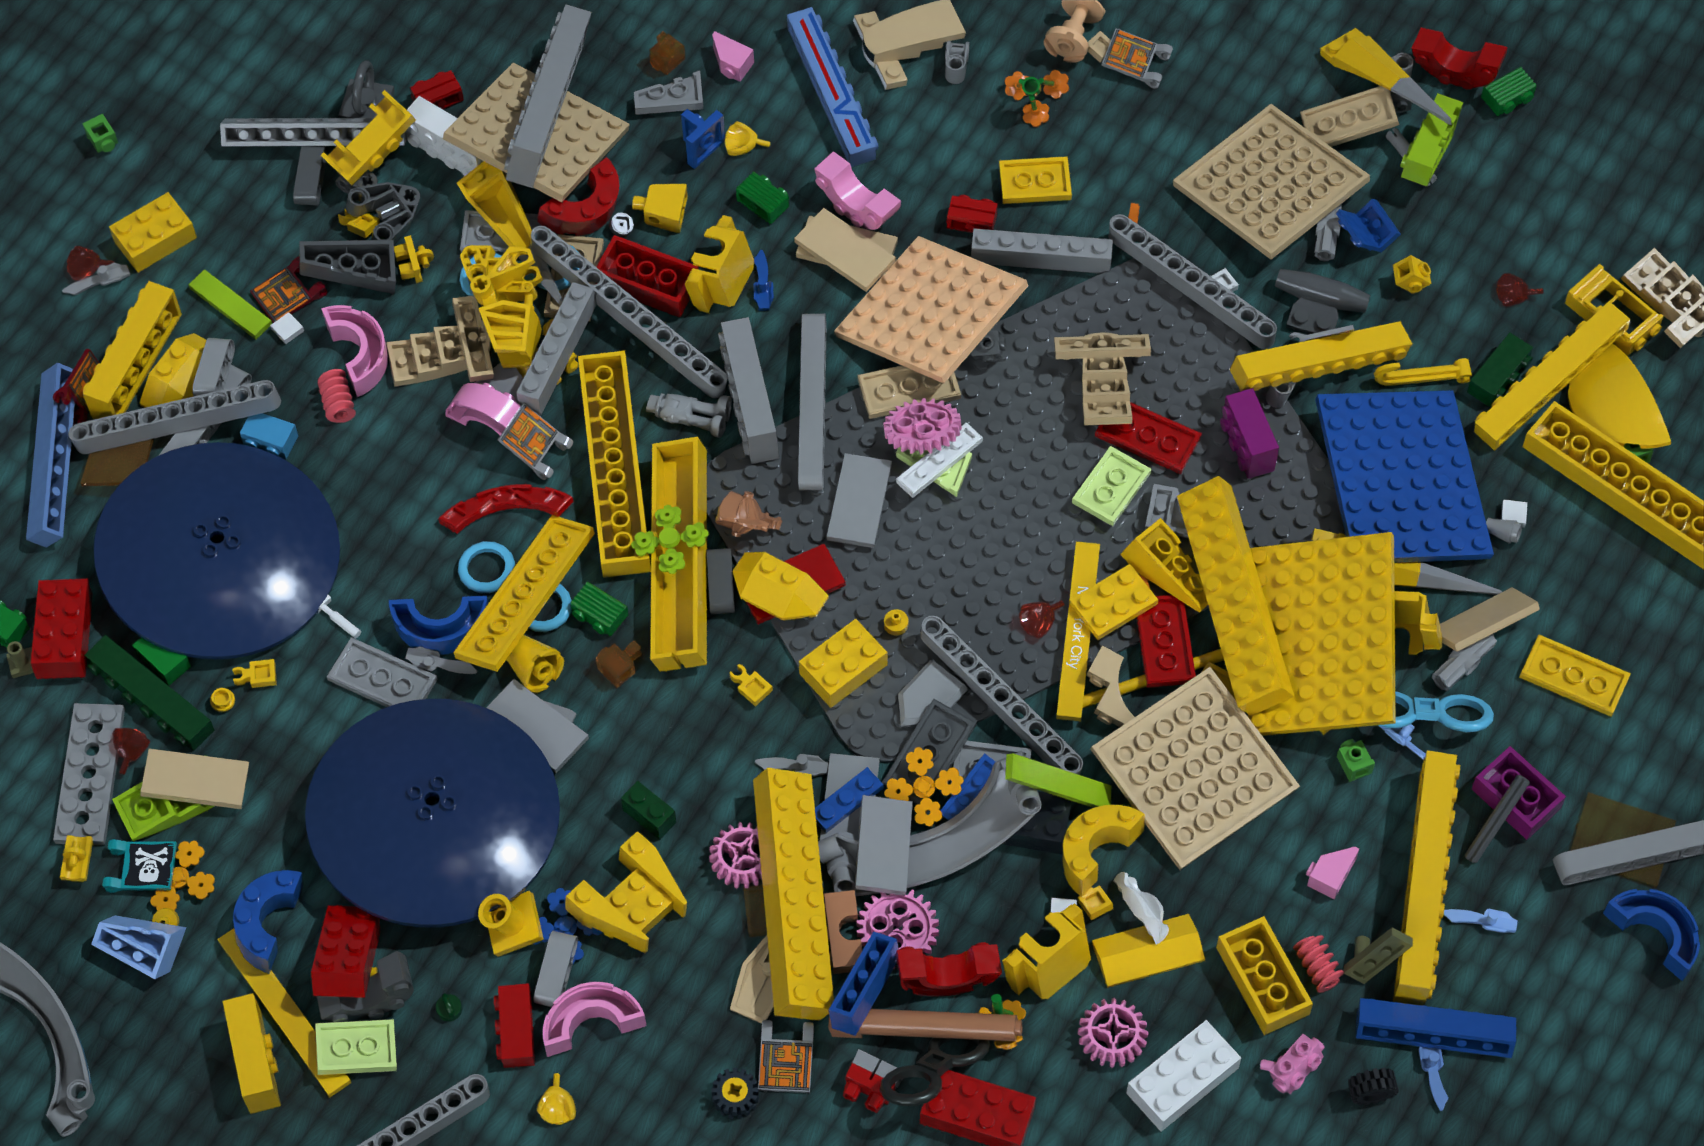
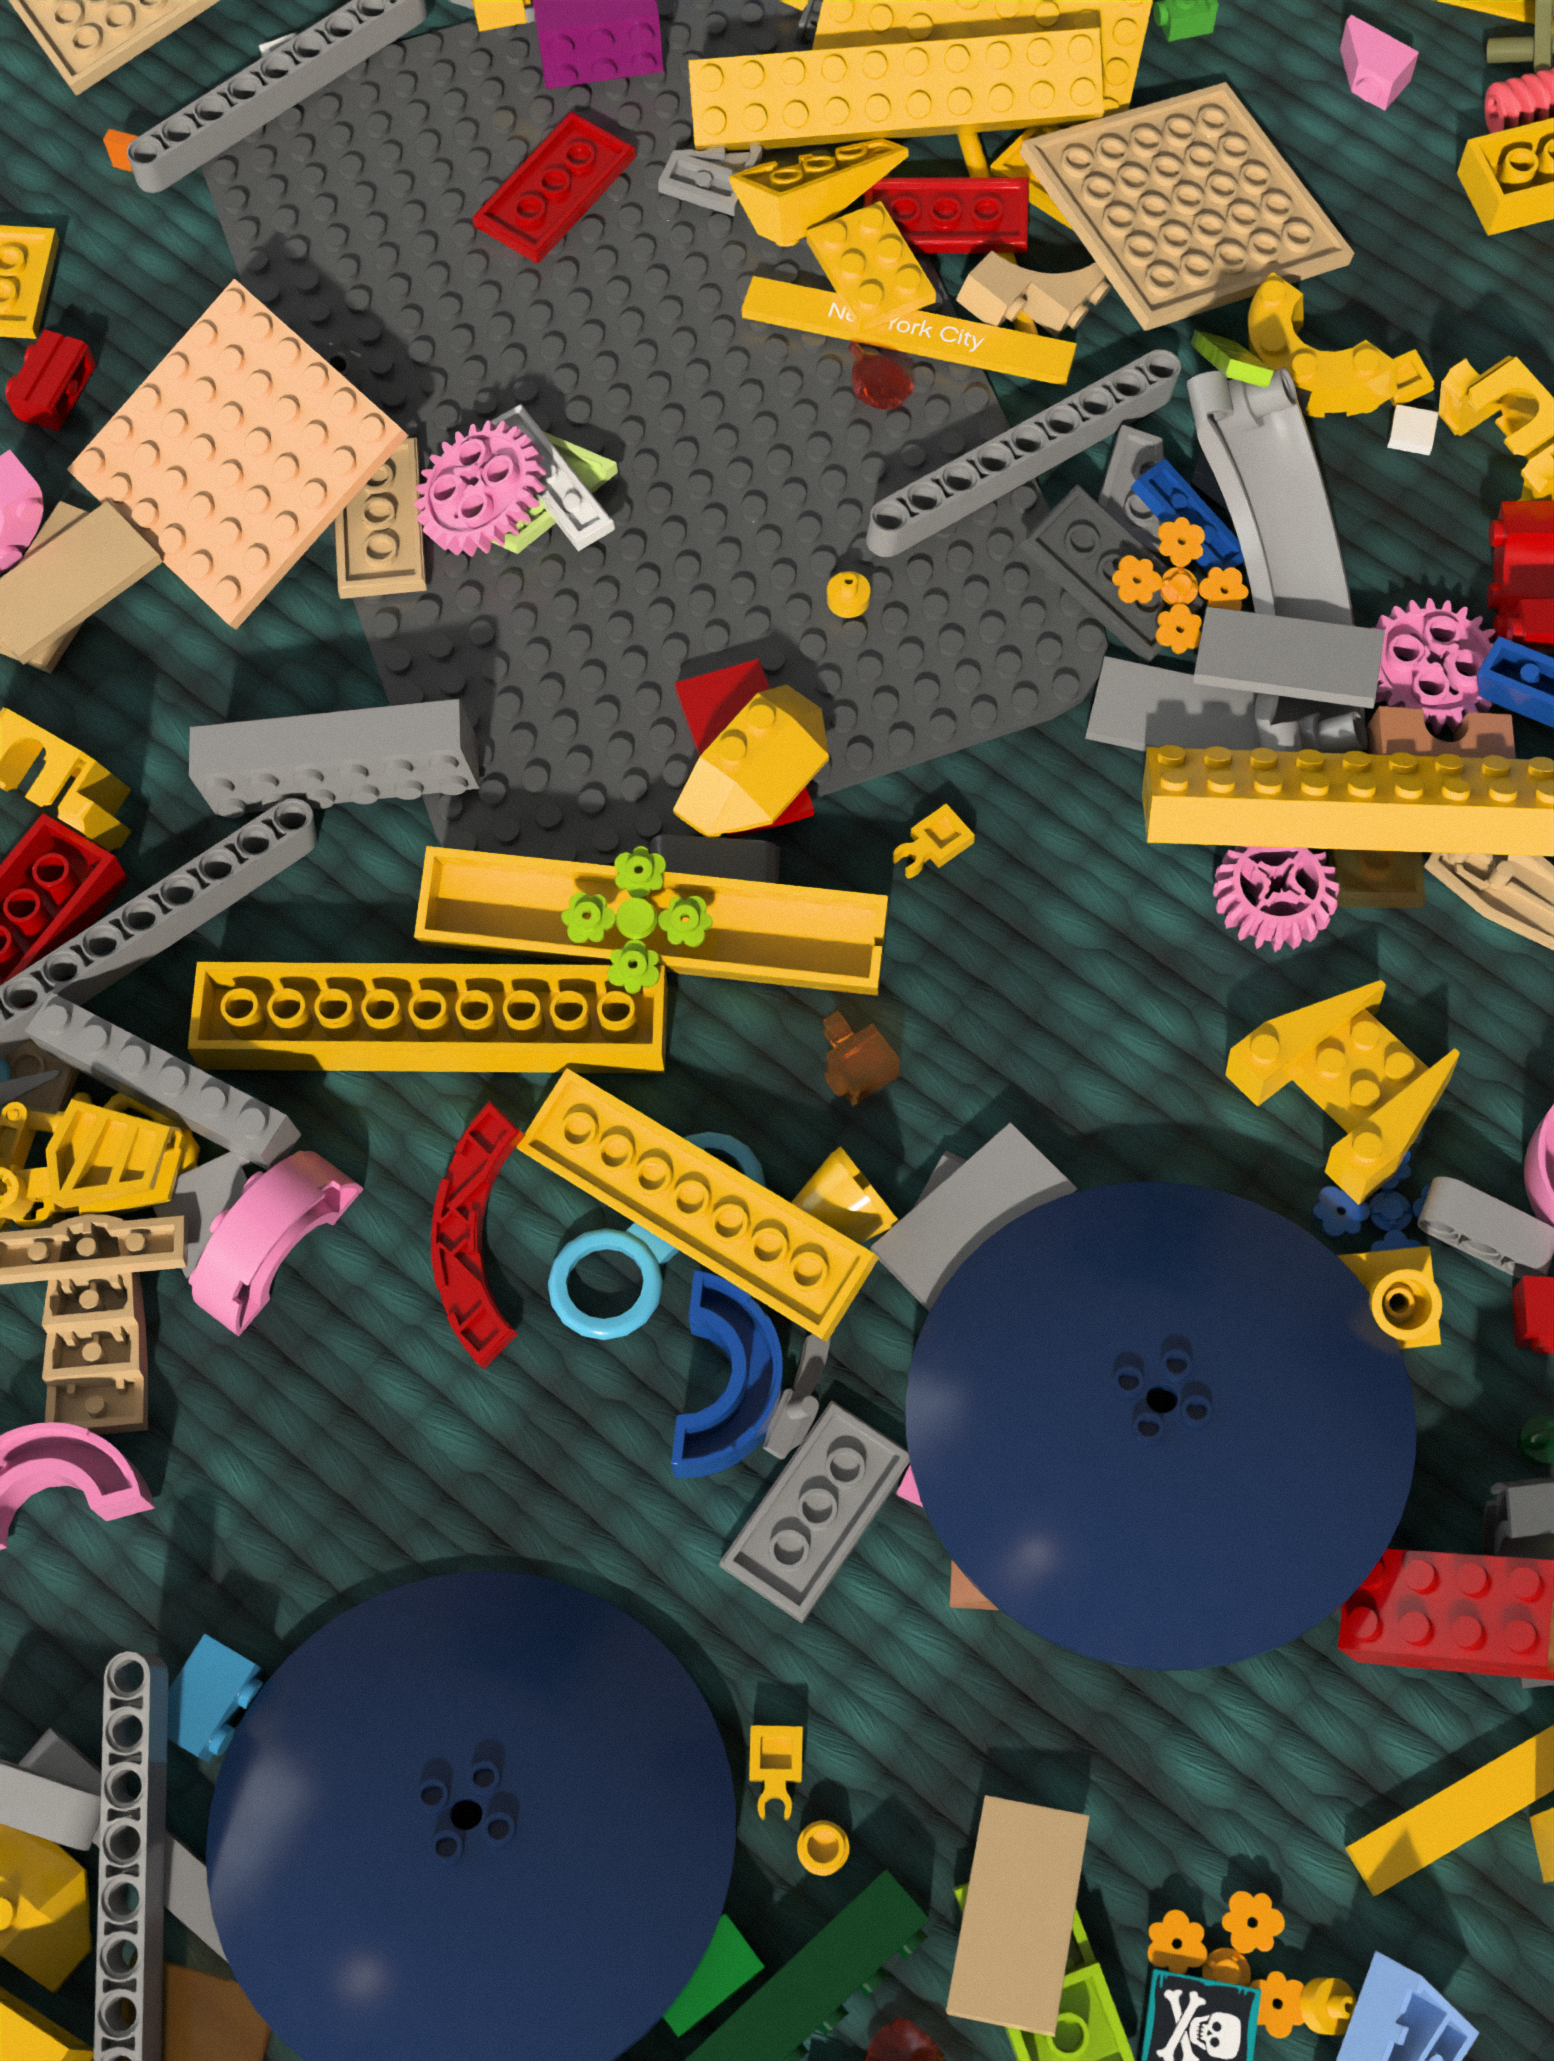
camera: 80 degrees left, 5 degrees up
blue brick [233,870,303,974] -> none
coral piece [317,369,356,423] -> none
white piece [317,595,361,639] -> none
flag [497,403,573,480] -> none
green brick [571,582,628,637] -> none
dark green brick [621,781,677,840] -> none
light grey piece [646,393,732,438] -> none
nougat helmet [715,491,782,537] -> none
blue piece [753,250,774,311] -> none
light grey piece [755,754,829,777] -> none
light grey beam [798,313,827,490] -> none
yellow brick [799,619,888,708] -> none
blue plate [815,767,883,833] -> none
light grey tile [827,453,892,548] -> none
light grey tile [898,660,968,727] -> none
light grey brick [971,229,1113,273] -> none
tan slope [1054,333,1151,425] -> none
yellowish green plate [1072,446,1151,526] -> none
yellow slope [1092,914,1205,988] -> none
white piece [1113,872,1169,945] -> none

